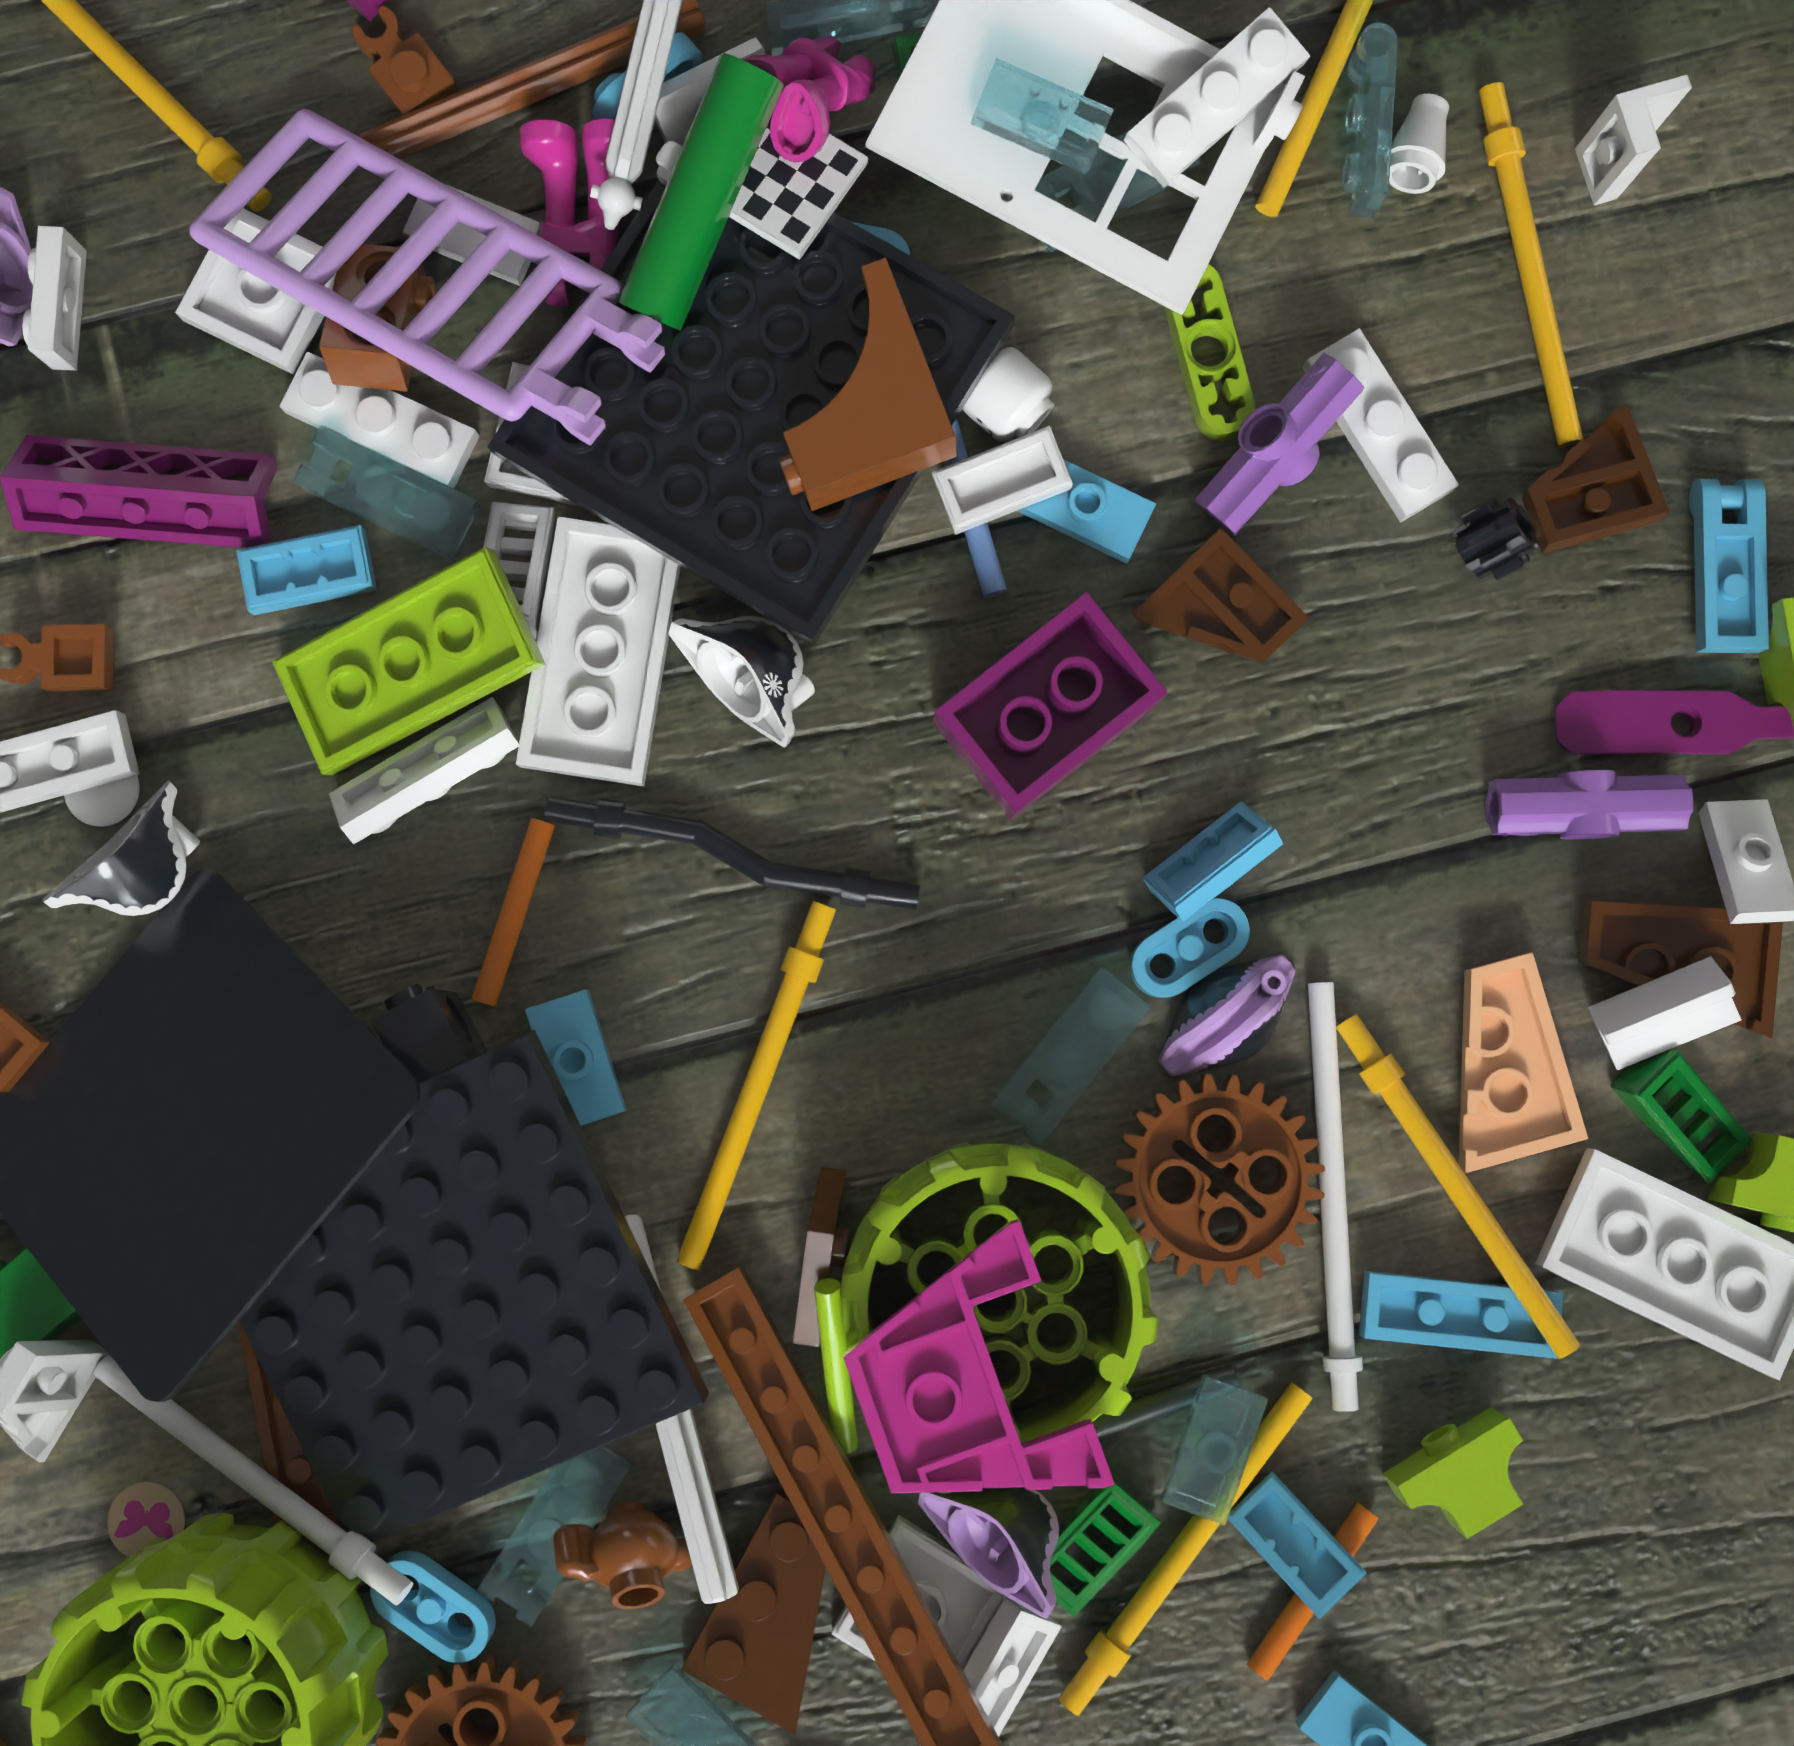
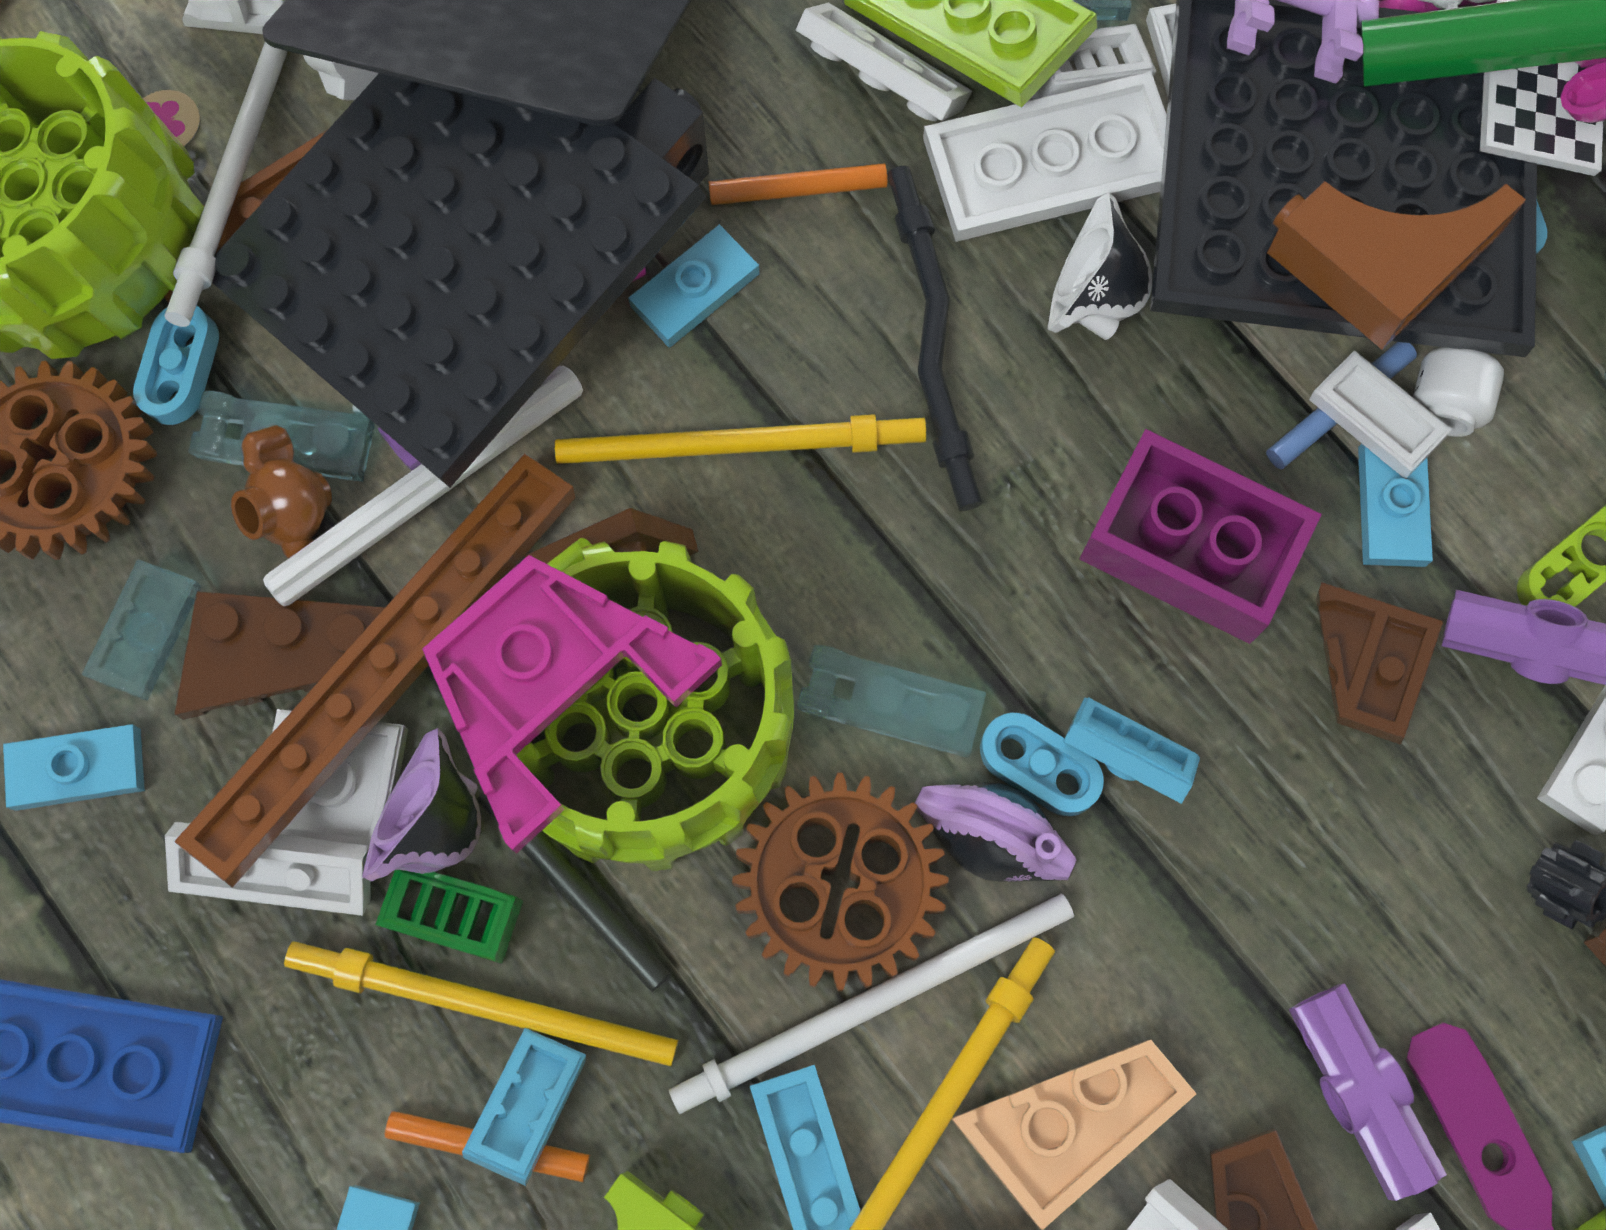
camera: 70 degrees right, 10 degrees down
clear light blue plate [1160,1373,1268,1526] -> none

